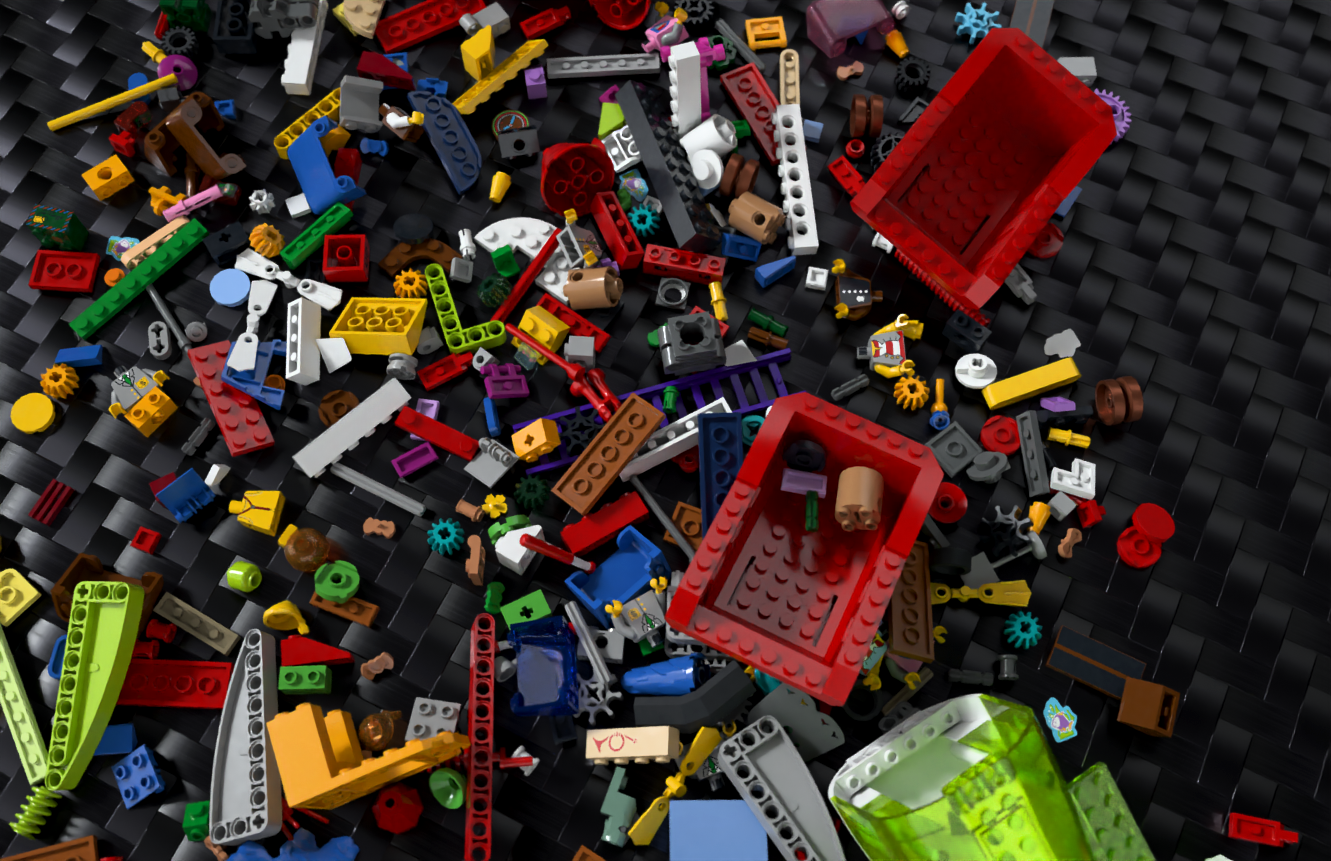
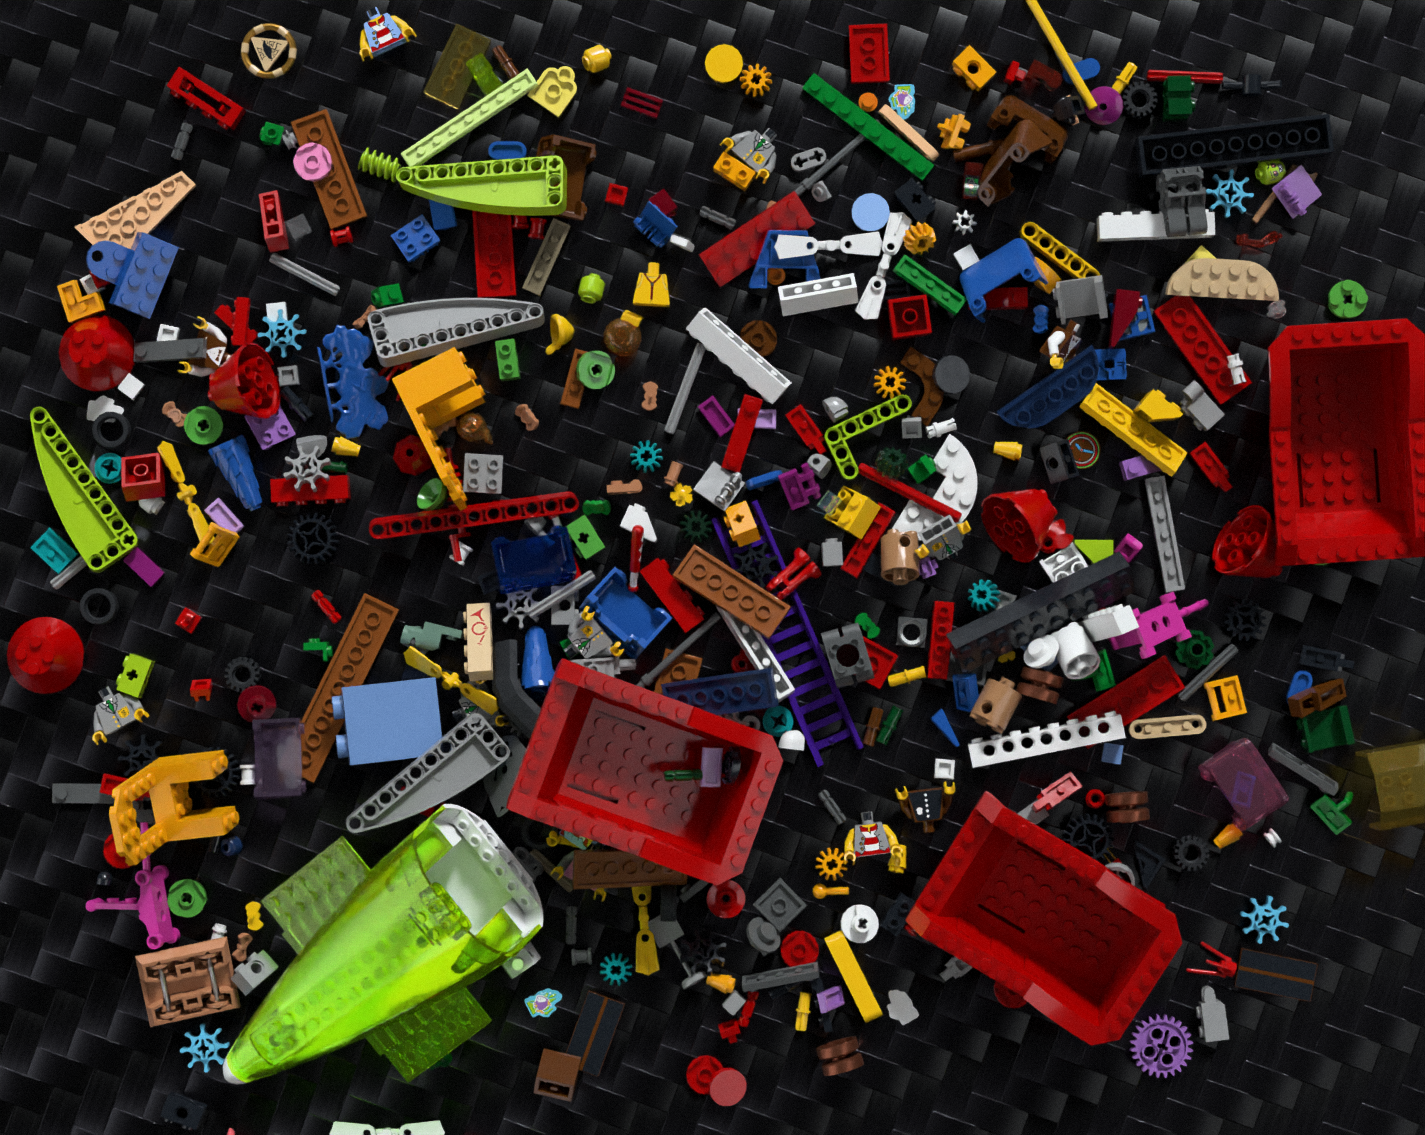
camera: 90 degrees right, 20 degrees up
dark green brick [26,204,89,252] -> none
blue slope [55,345,102,368] -> none
bright pink pin [163,184,223,222] -> none
blue tile [214,99,236,119] -> none
red slope [281,635,355,667] -> none
white sticker [315,338,352,374] -> none
yellow slope [329,297,428,355] -> none
light grey wheel [386,353,418,380] -> none
bright green plate [488,515,532,546] -> none
red piece [505,323,585,382] -> none
red brick [590,191,644,270] -> none
bright green arm [617,188,632,213] -> none
sticker [619,169,648,202] -> none
torso [642,1,689,53] -> none
green pin [663,386,680,414] -> none
white sticker [709,203,726,227] -> none
white sticker [725,340,757,366] -> none
medium nougat cylinder [835,467,884,531] -> none
nougat piece [837,61,864,81] -> none
blue plate [930,410,950,430] -> none
white plate [1050,458,1096,500] -> none
nougat piece [1058,528,1082,558] -> none

